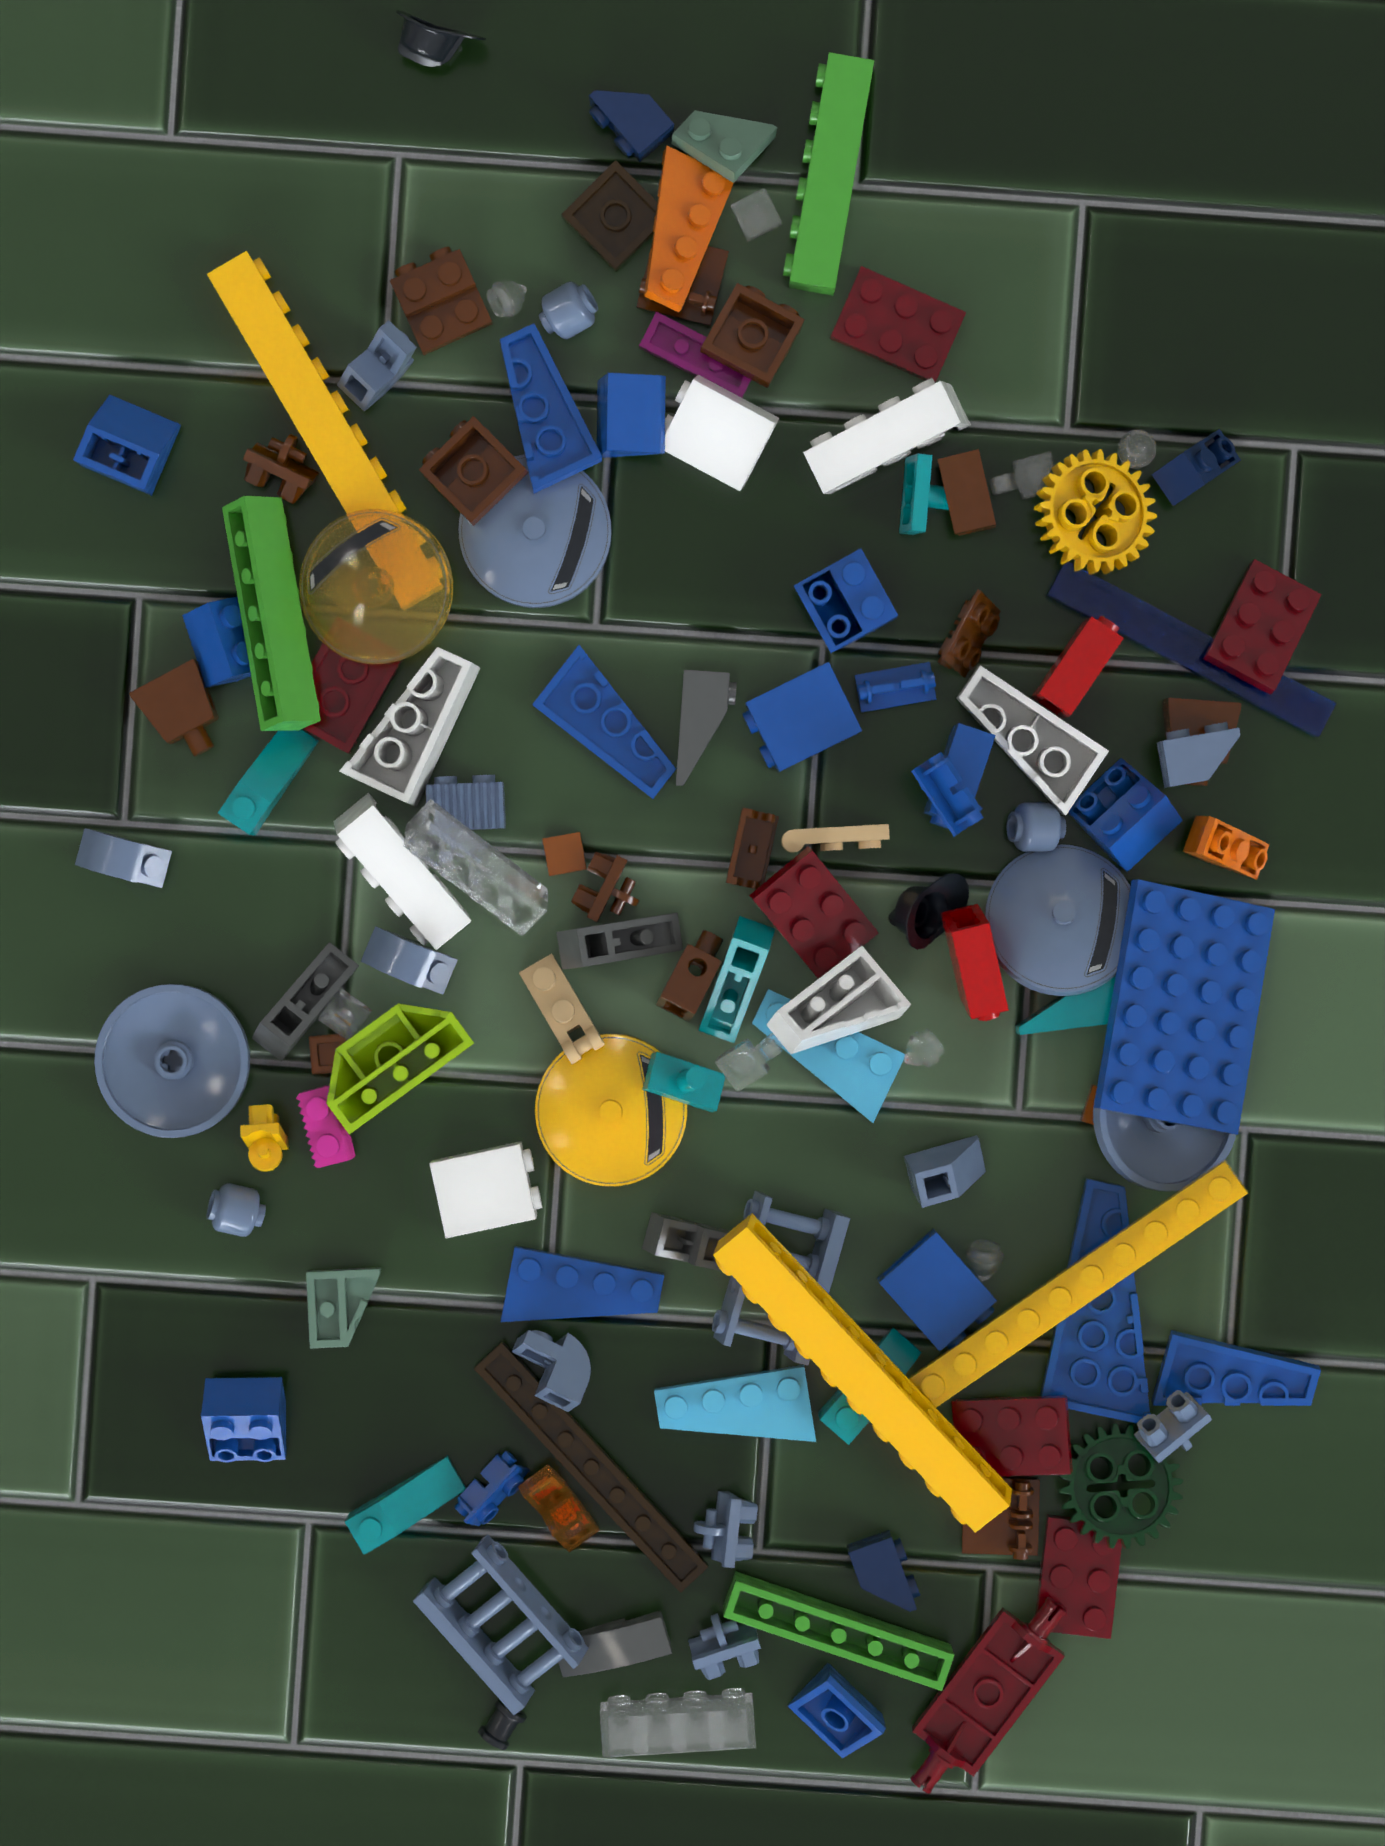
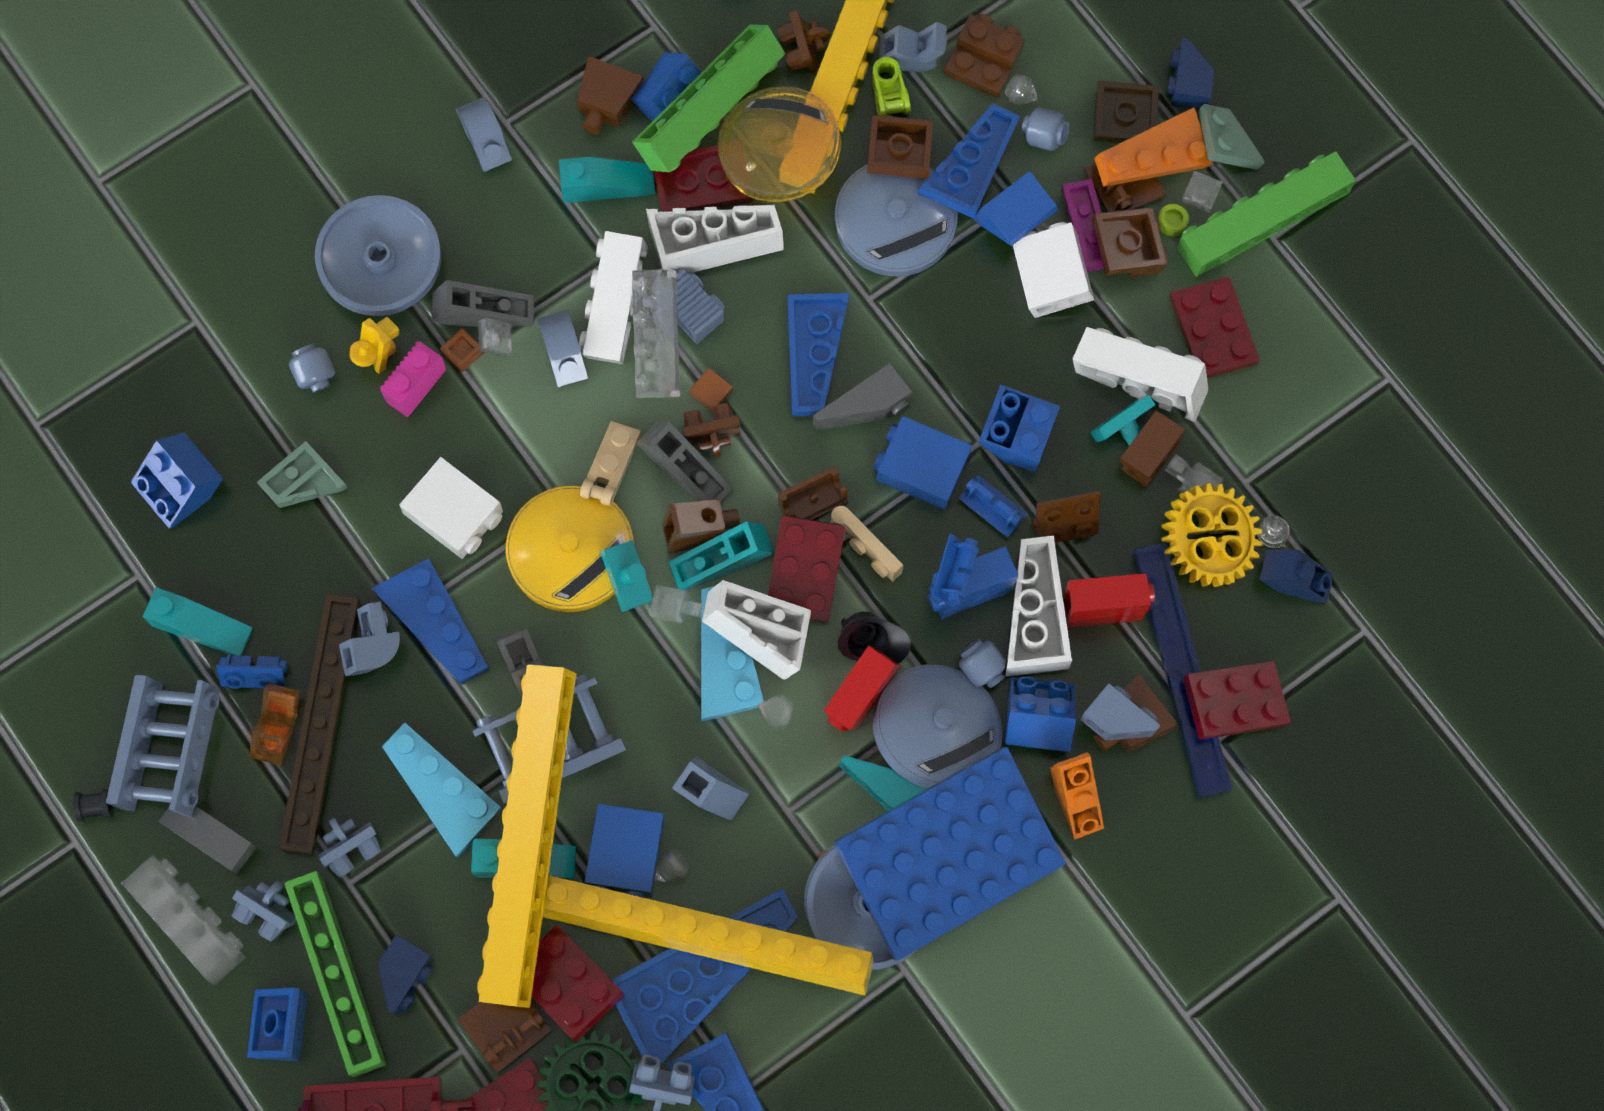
camera: 45 degrees right, 15 degrees down
lime wedge [326,1003,474,1135] -> none
none -> lime piece [871,57,911,116]
none -> lime tile [1157,204,1189,236]

